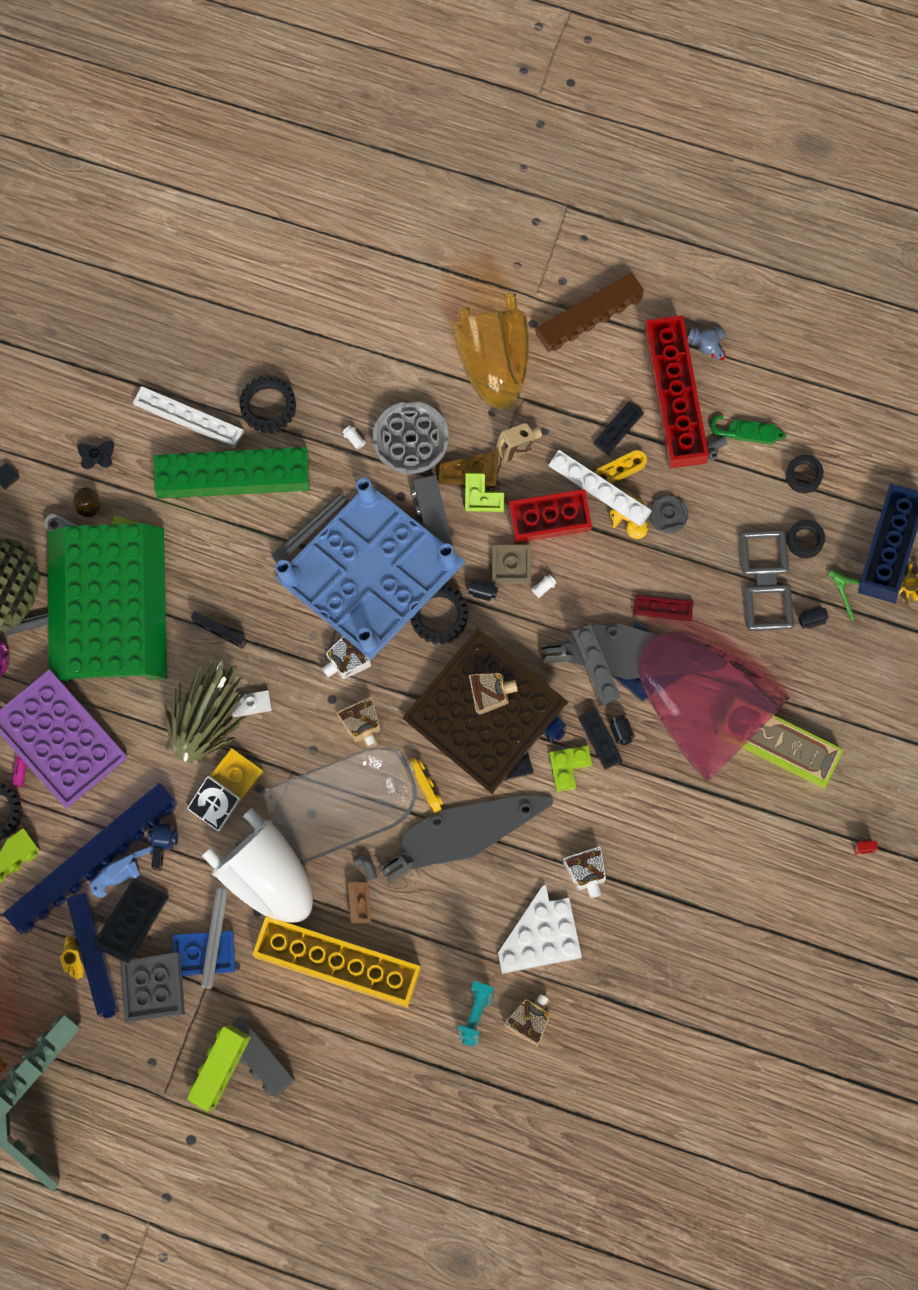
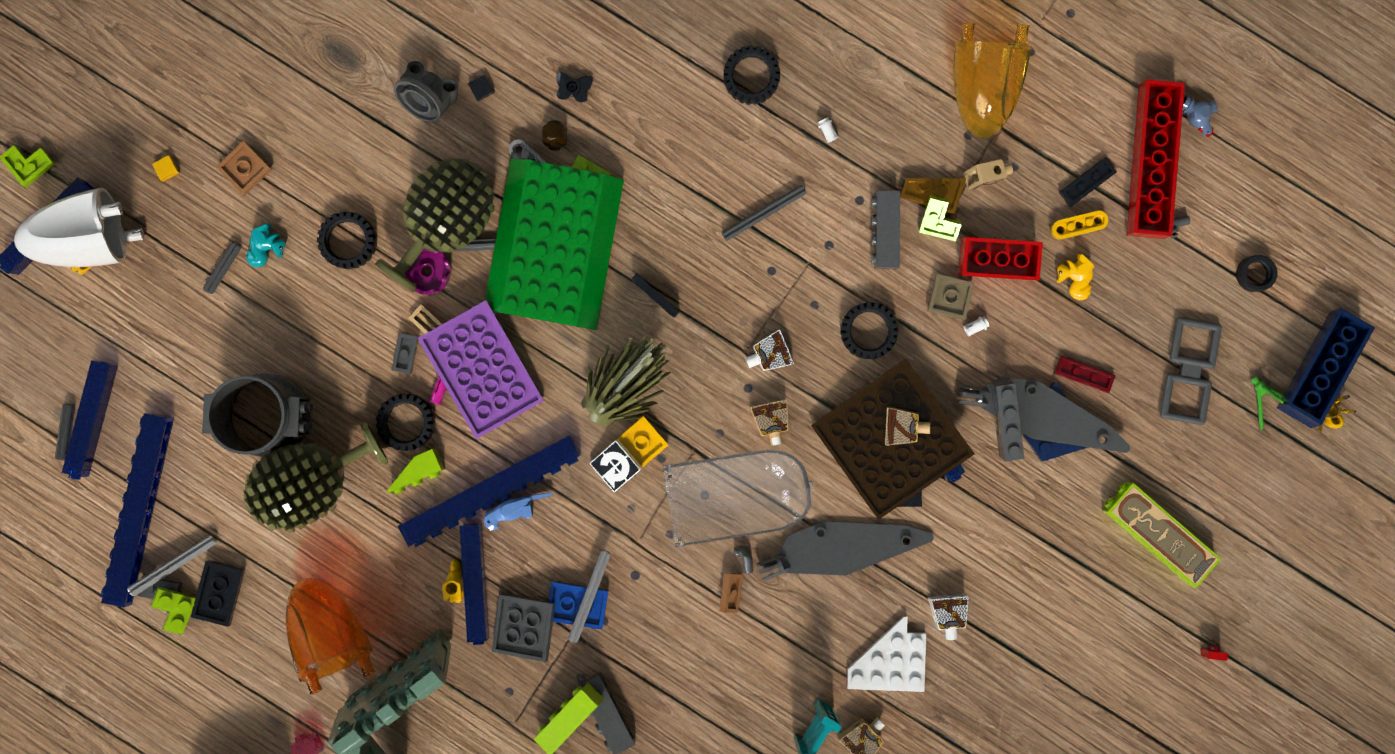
camera: 10 degrees right, 15 degrees up
black tile [93,878,169,964] -> none
white plate [133,386,244,448] -> none
dark blue head [148,824,178,850] -> none
black tile [151,847,164,871] -> none
green brick [154,447,310,499] -> none
white windscreen [202,808,313,923] -> none
white plate [232,690,272,718] -> none
yellow brick [252,916,421,1009] -> none
medium blue piece [275,478,465,660] -> none
light grey brick [373,401,449,474] -> none
yellow plate [407,757,443,813] -> none
black brick [468,578,498,601] -> none
reddish brown brick [536,272,644,353] -> none
white plate [548,450,652,527] -> none
lime plate [549,746,592,792] -> none
black plate [578,709,623,771] -> none
black brick [610,715,635,746] -> none
clear pink windscreen [639,632,790,781] -> none
dark grey tile [650,496,688,534] -> none
green plate [710,415,786,445] -> none
black tyre [787,520,825,559] -> none
black brick [798,605,829,629] -> none

